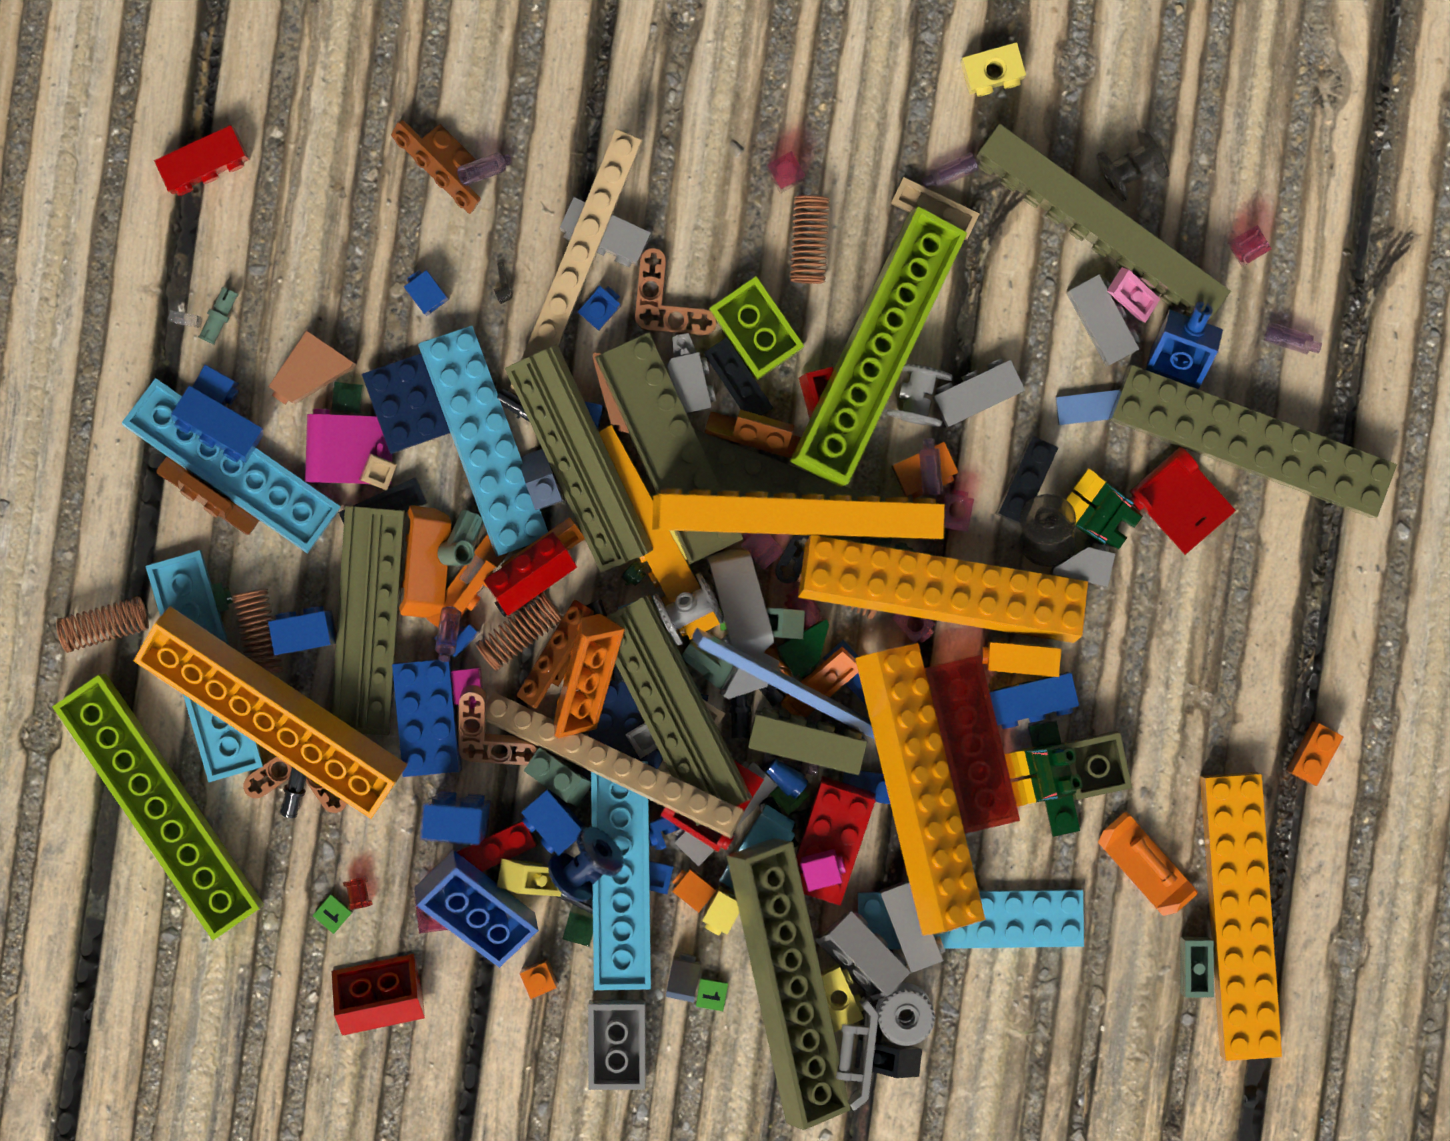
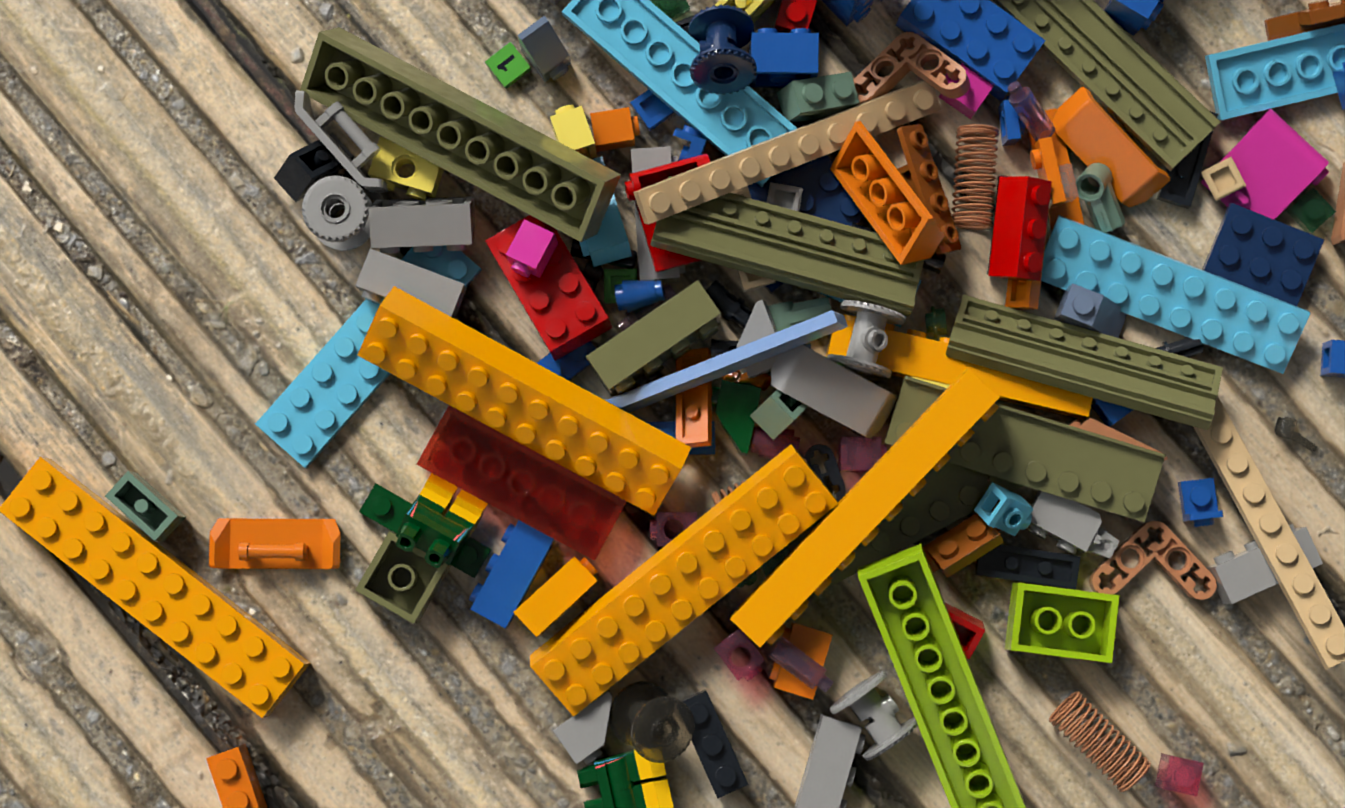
camera: 130 degrees right, 5 degrees down
none -> medium azure brick [974,482,1033,536]

